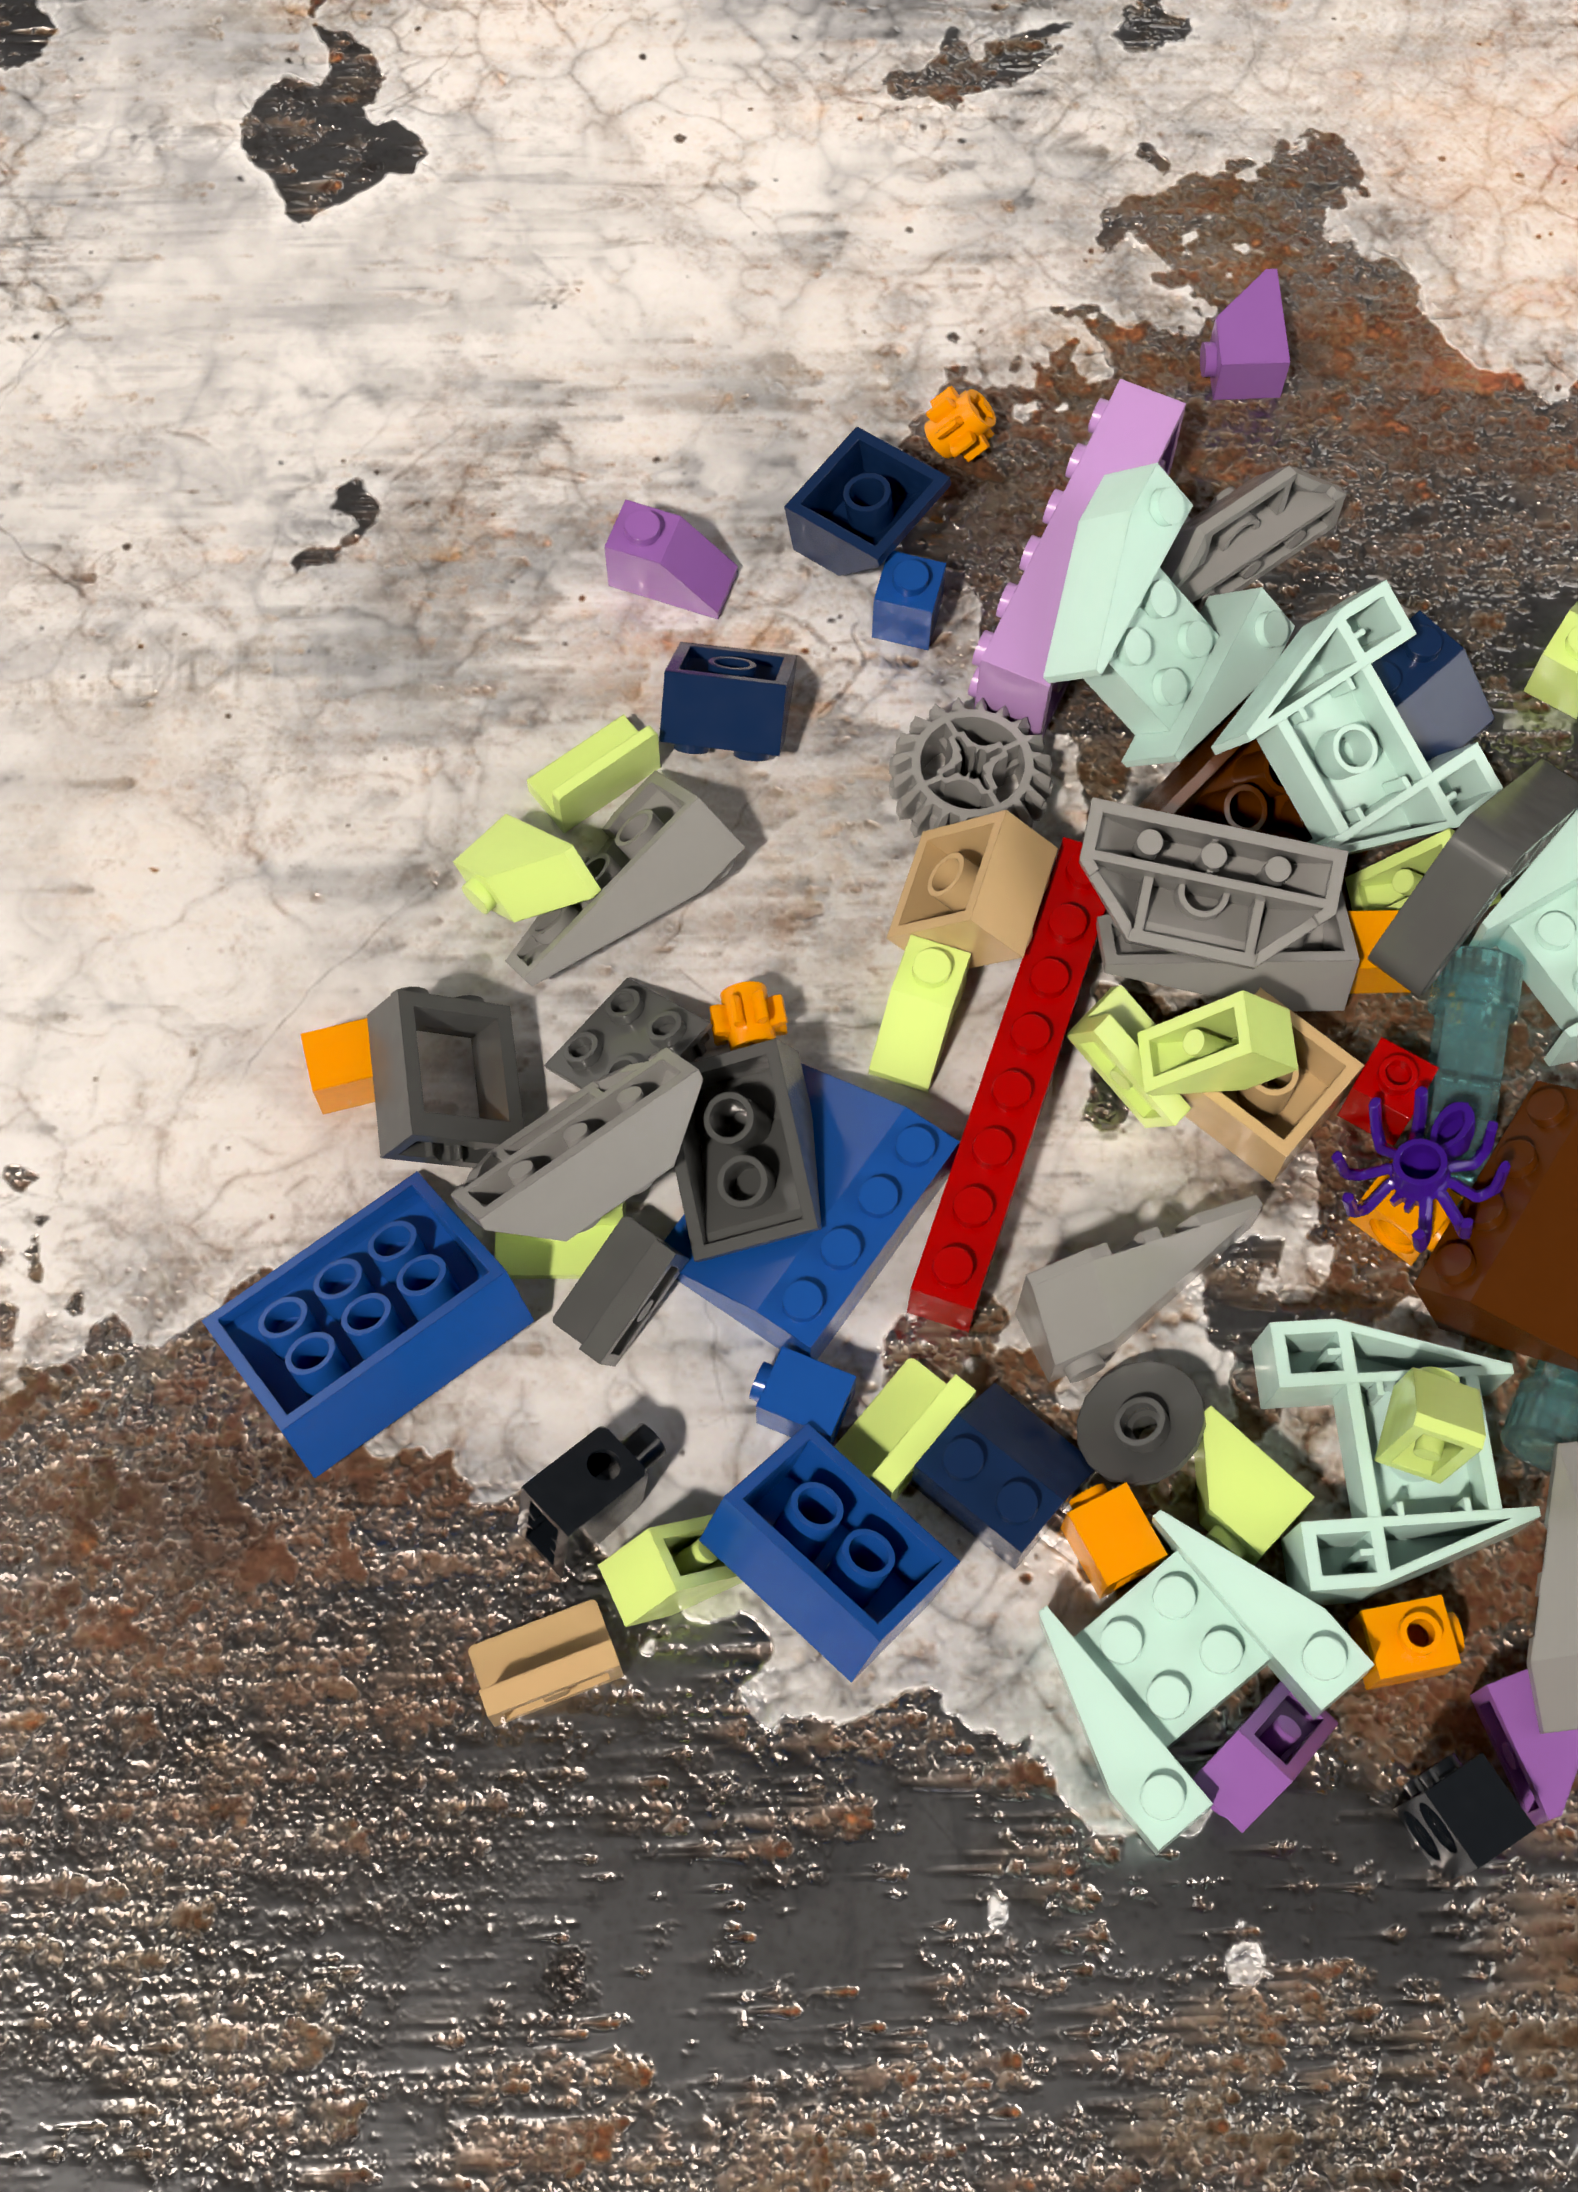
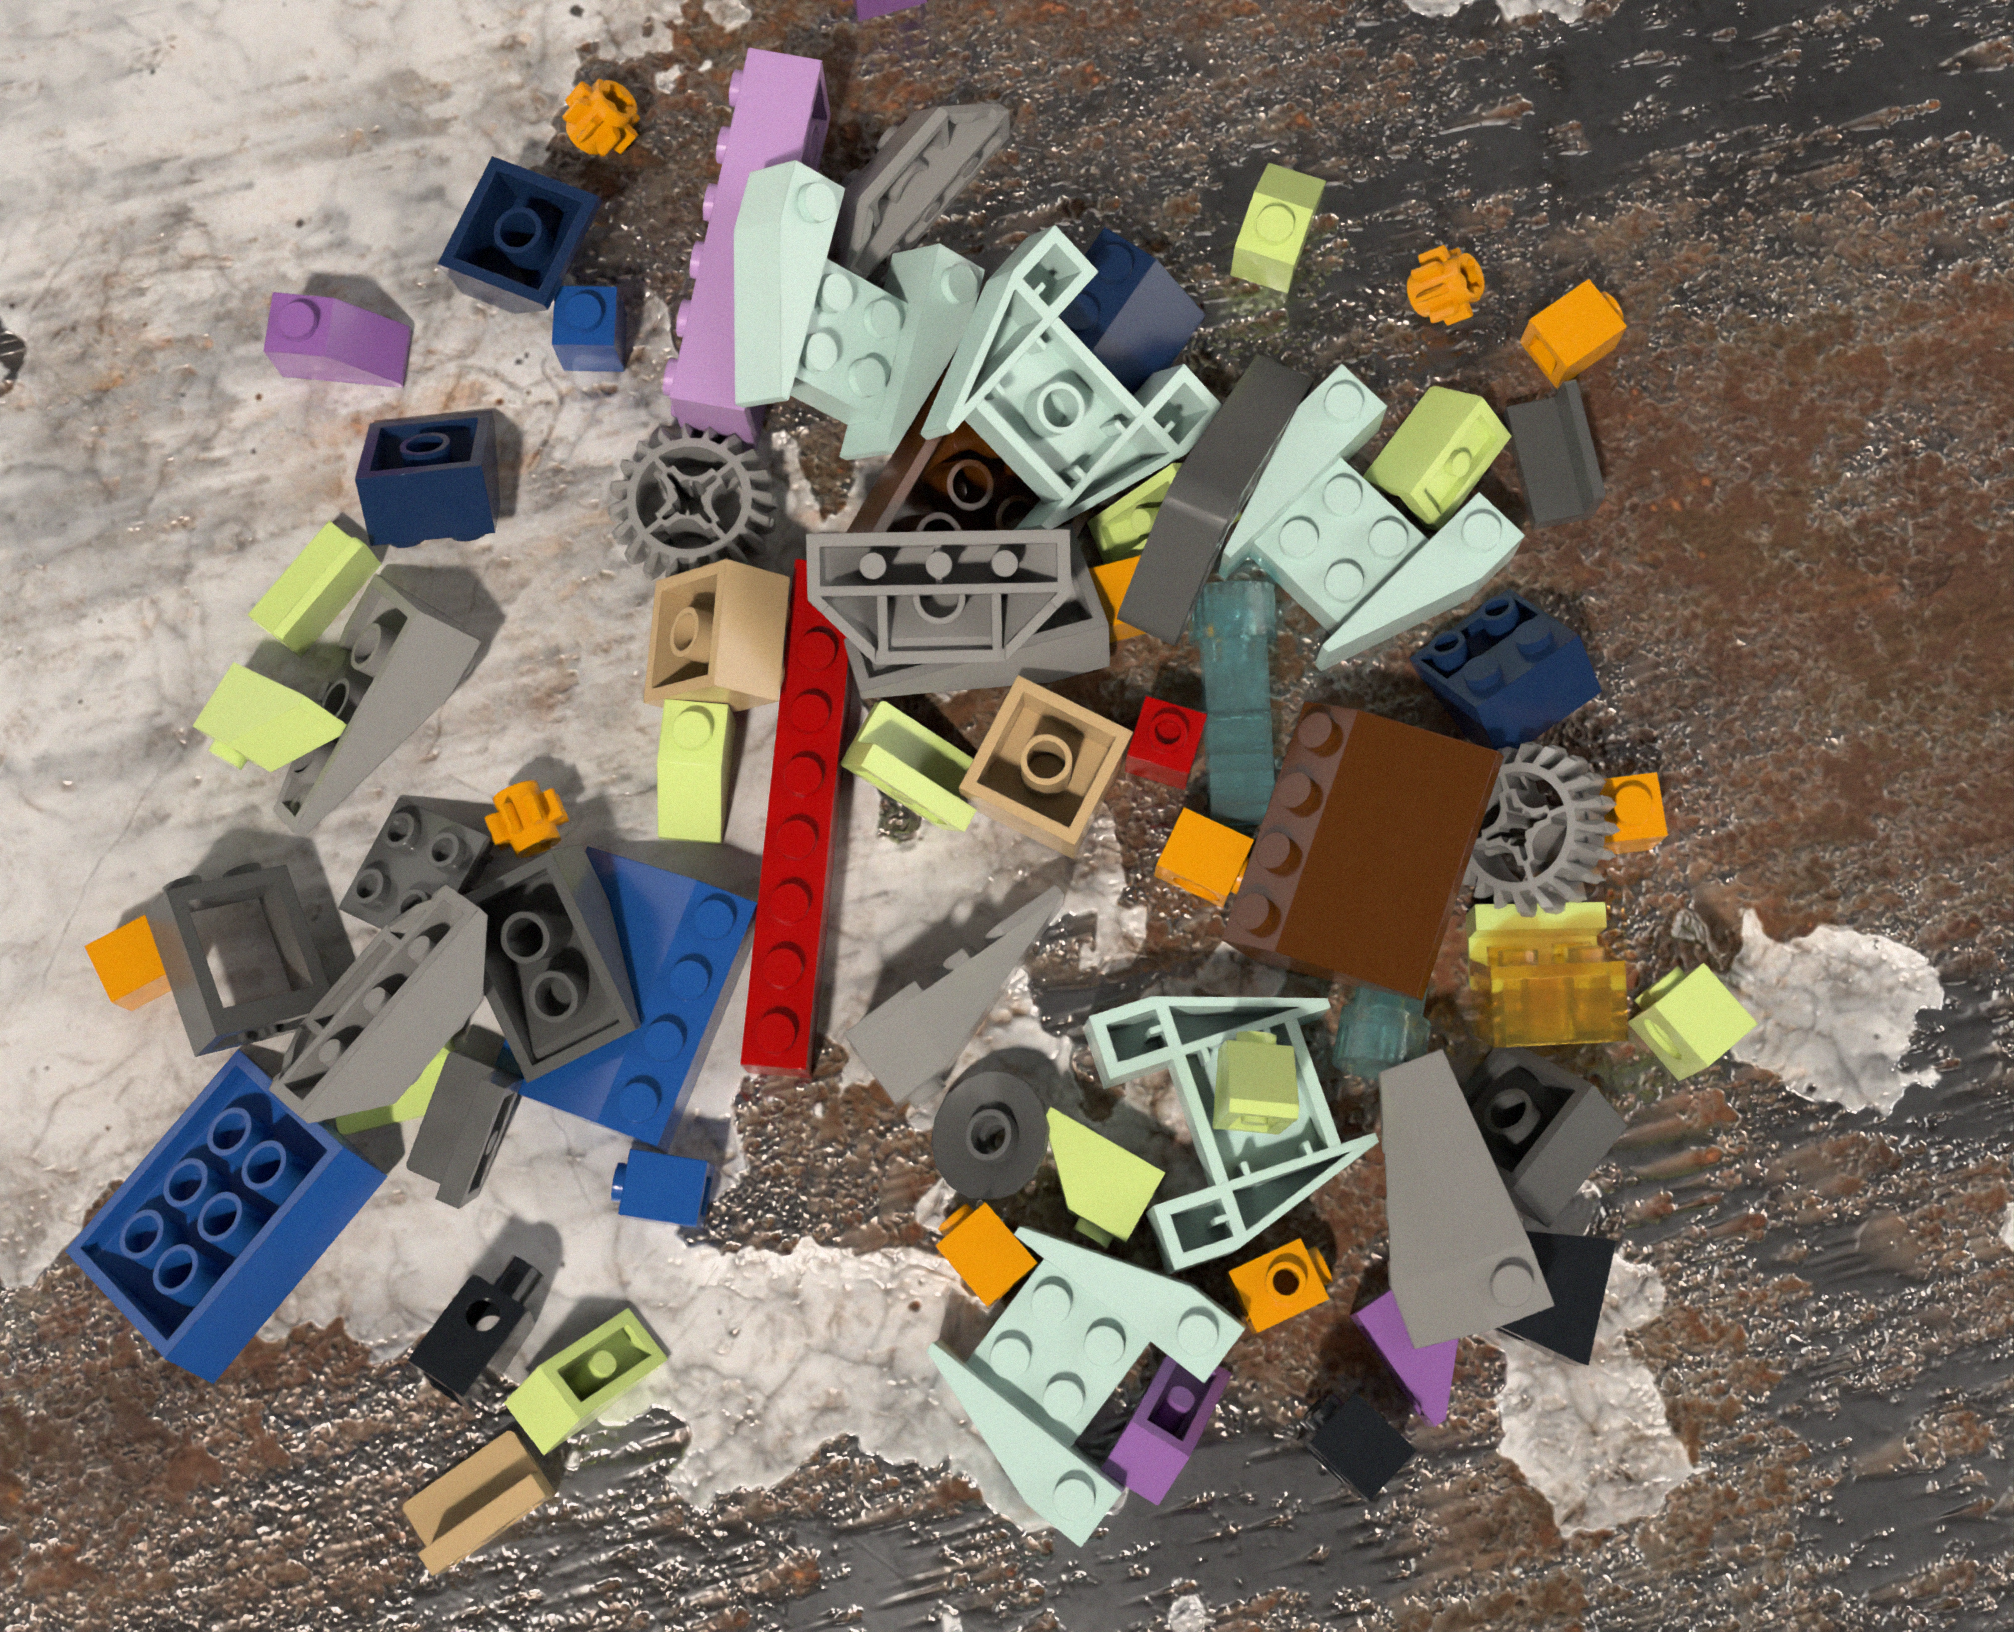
camera: 10 degrees left, 10 degrees up
blue brick [699,1423,960,1683] -> none
yellowish green panel [834,1358,977,1502] -> none
dark blue slope [911,1383,1096,1570] -> none
yellowish green slope [1137,990,1298,1096] -> none
dark purple animal [1331,1086,1511,1253] -> none

